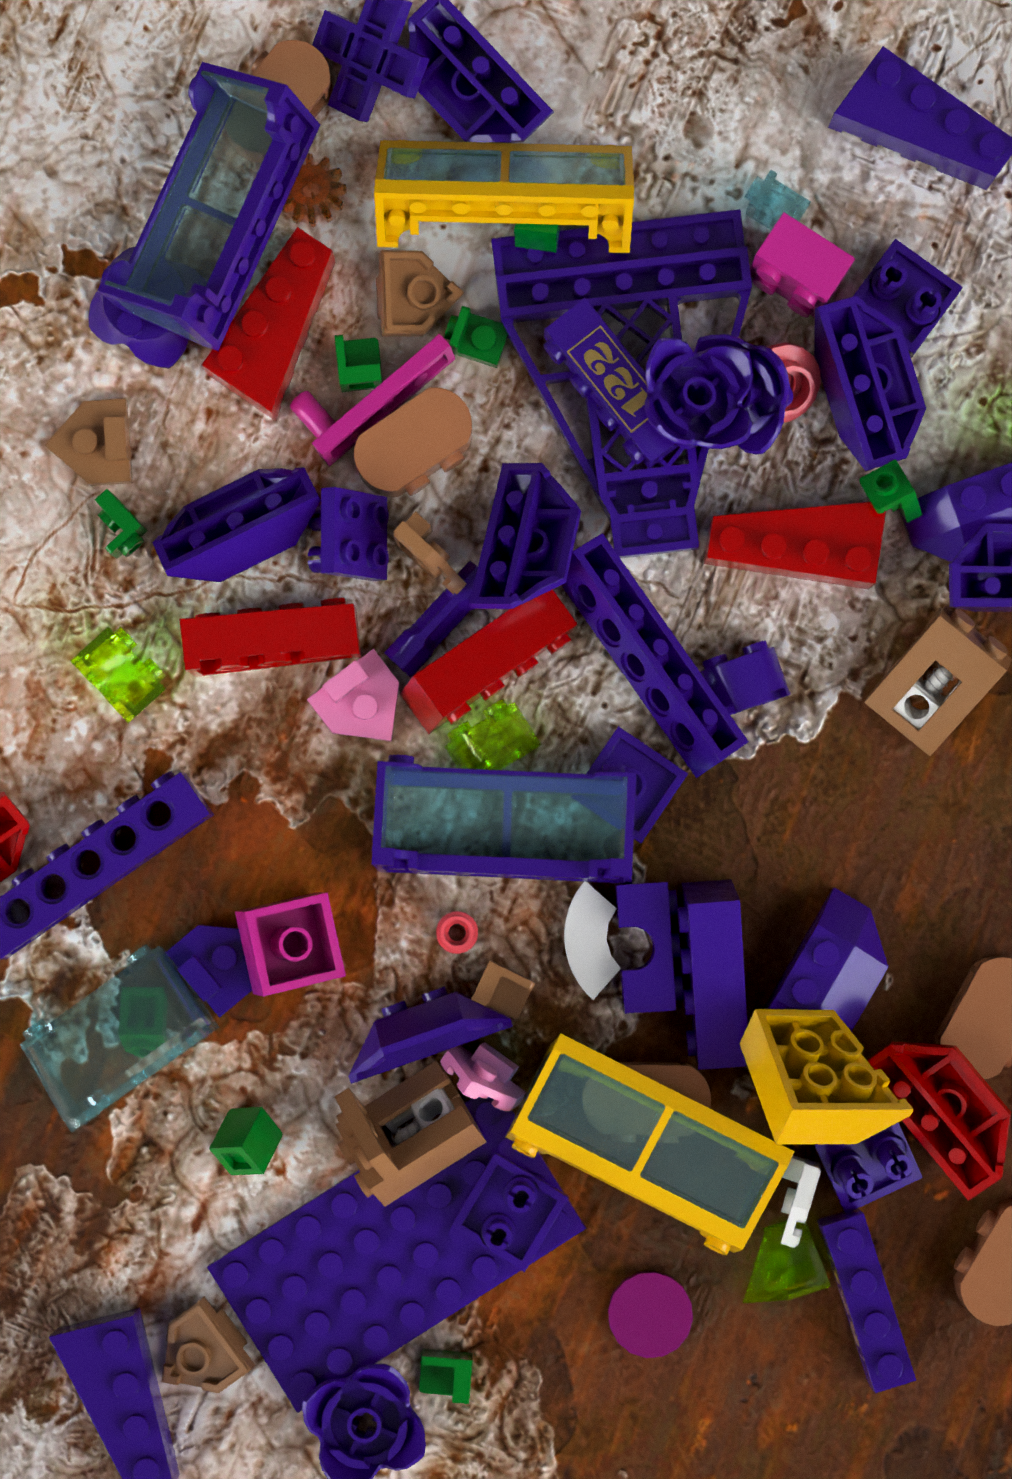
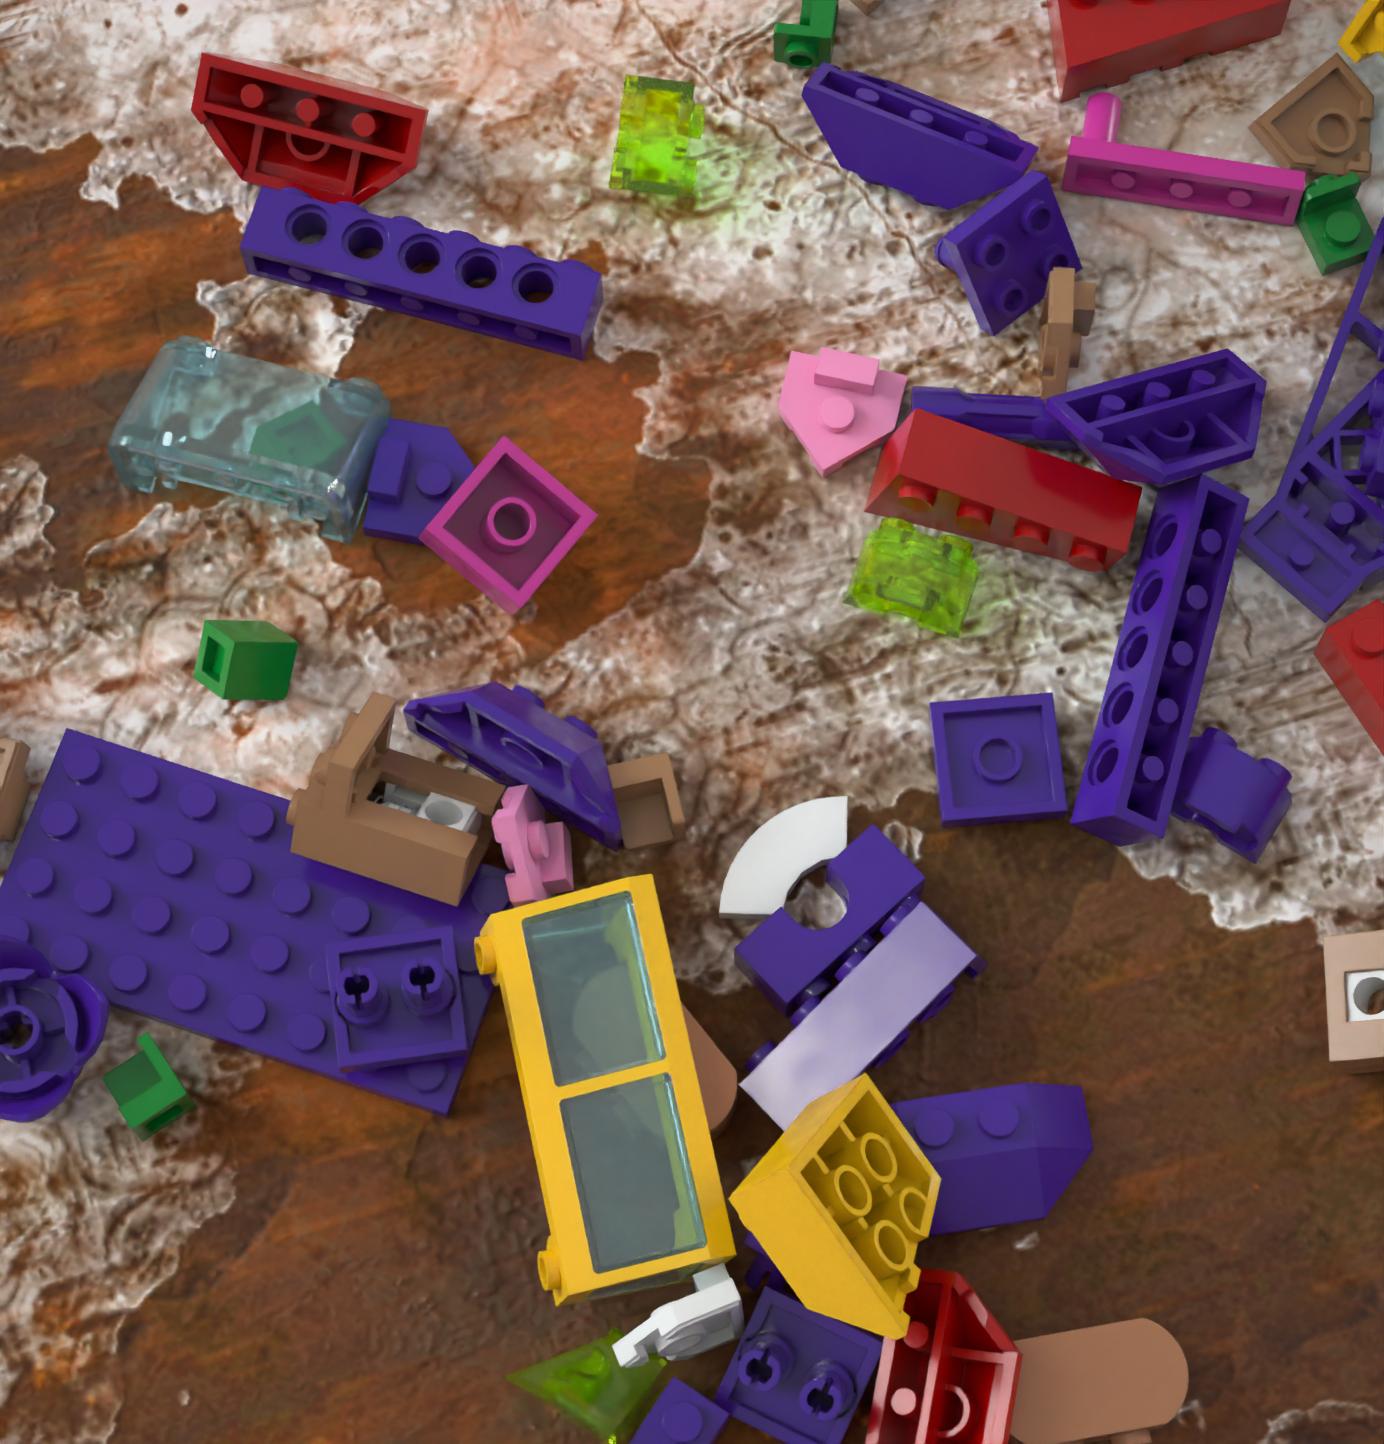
camera: 50 degrees right, 15 degrees down
red wedge [179,598,362,677] -> none
green panel [335,335,383,392] -> none
nougat brick [354,387,473,497] -> none
clear light blue windscreen [371,755,637,884] -> none
coral plate [436,911,478,954] -> none
magenta tile [608,1271,693,1358] -> none

